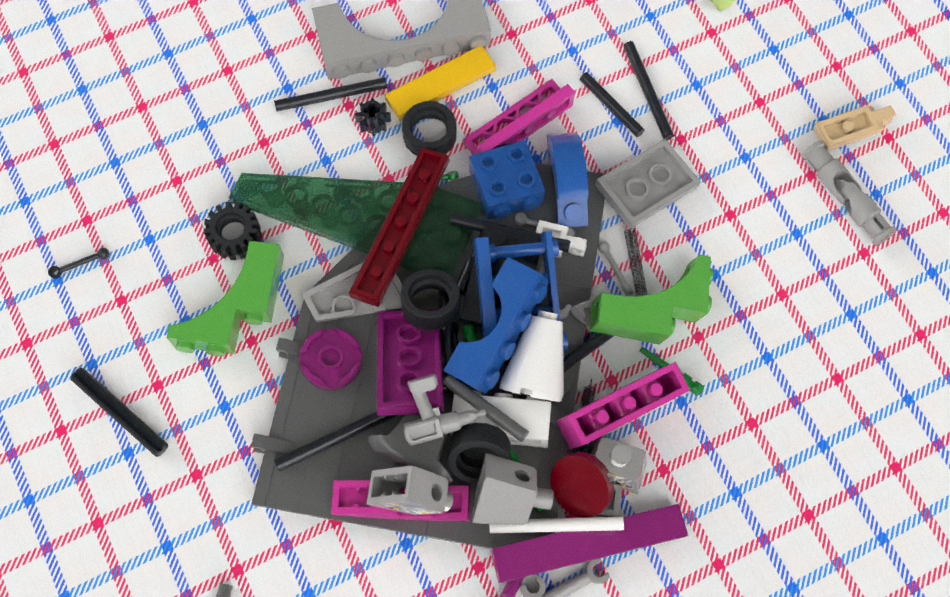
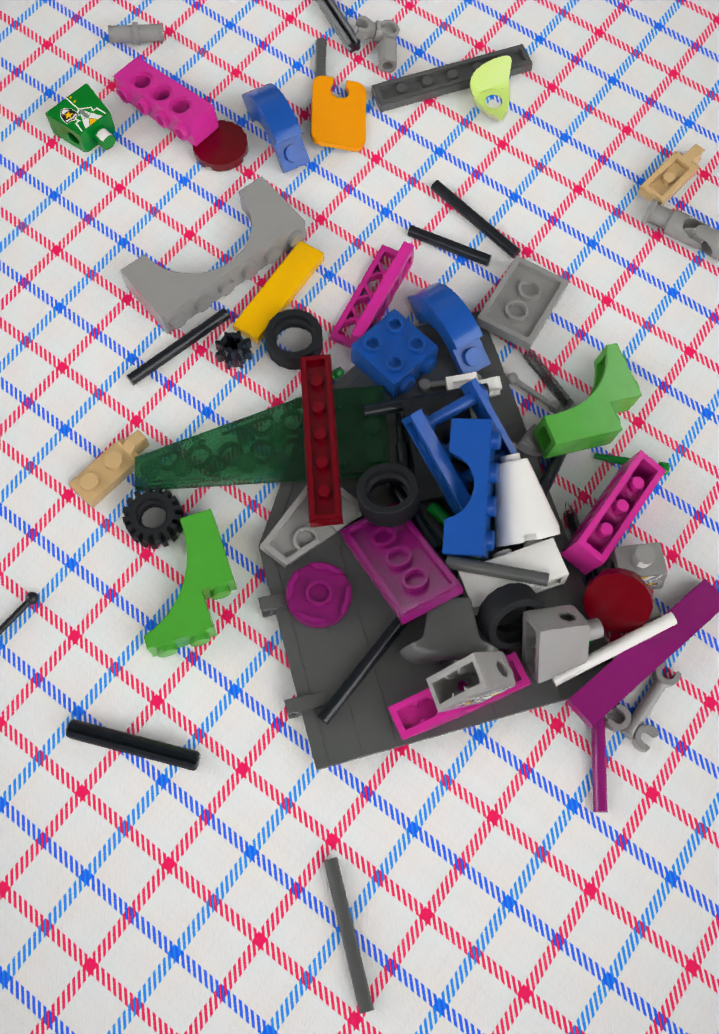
camera: 25 degrees left, 0 degrees up
light grey piece [403,374,486,446] -> none
none -> tan hinge [69,430,150,508]

